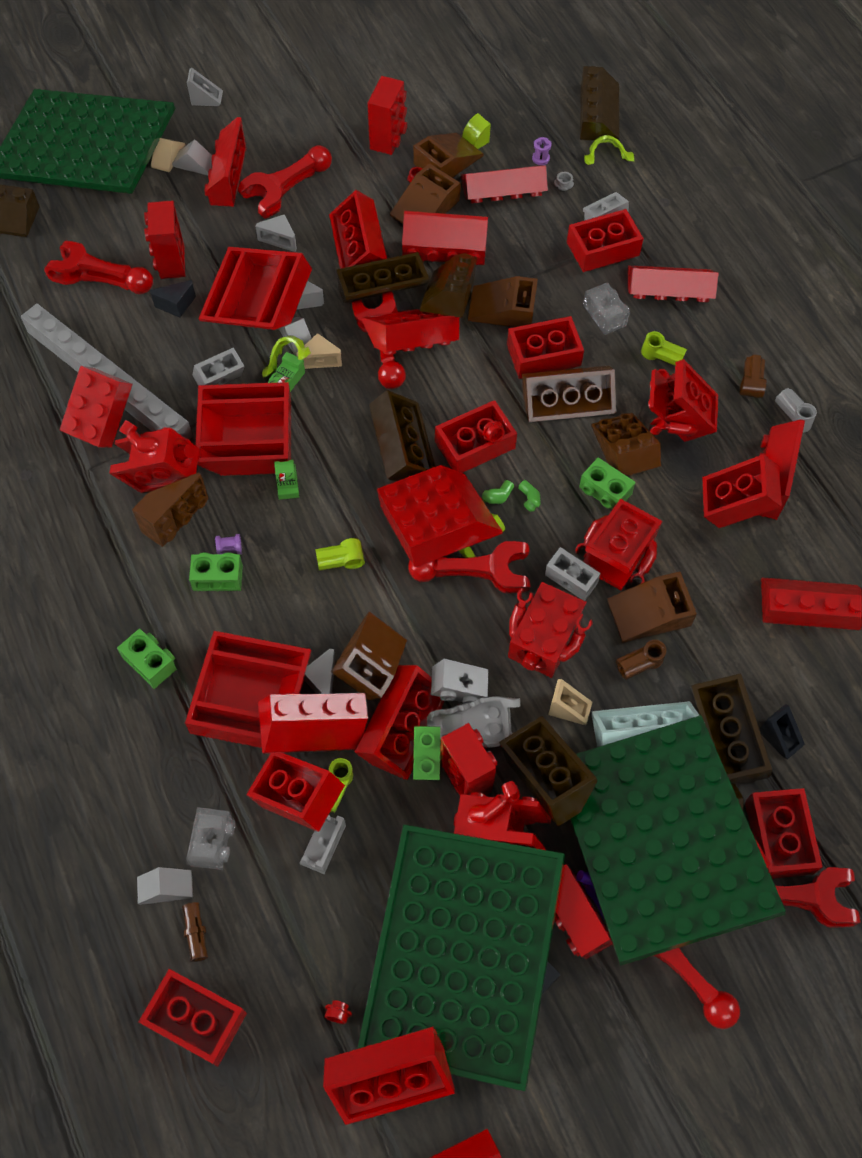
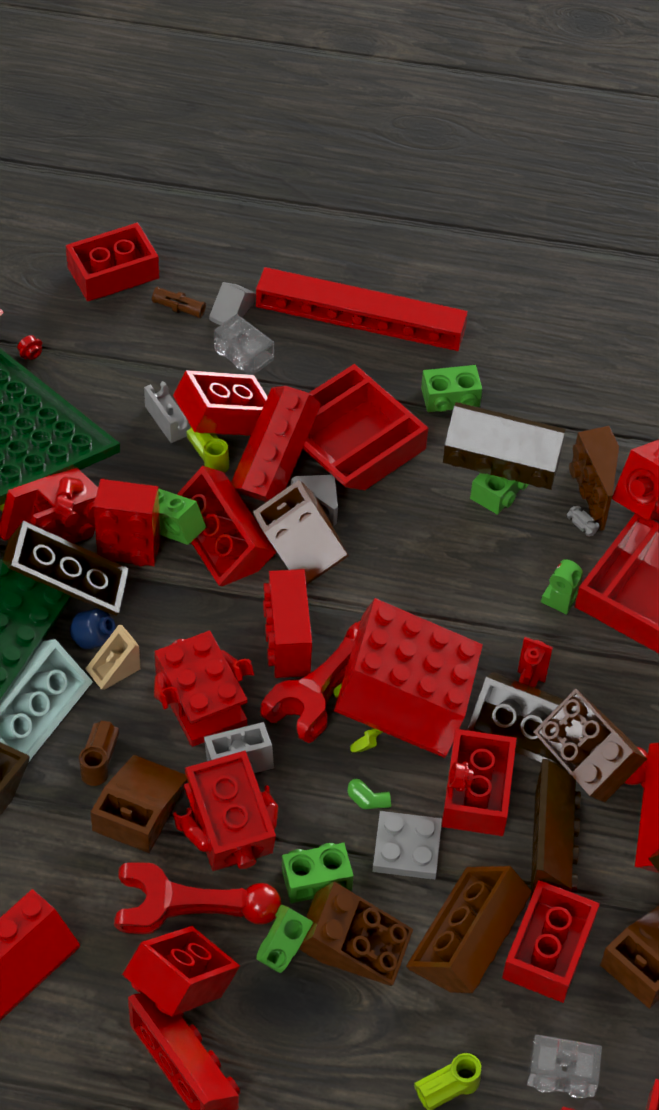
camera: 125 degrees right, 10 degrees down
medium lavender bush [215,534,242,555] -> none
lime piece [315,538,365,570] -> none
light grey animal [427,696,521,747] -> none
light grey brick [431,659,488,704] -> none
bright green arm [482,480,514,504] -> none
red torso [648,359,718,442] -> none
none -> dark blue head [70,608,115,649]
none -> red piece [114,863,281,934]
none -> red brick [256,267,468,351]
none -> bright green leg [256,904,313,973]
none -> red brick [263,569,312,678]
none -> light grey plate [372,811,442,880]
none -> slope [443,402,566,490]
none -> red hinge [517,637,553,688]
none -> dark brown slope [530,759,581,900]
none -> reddish brown slope [534,688,647,803]
none -> light grey piece [567,506,600,536]

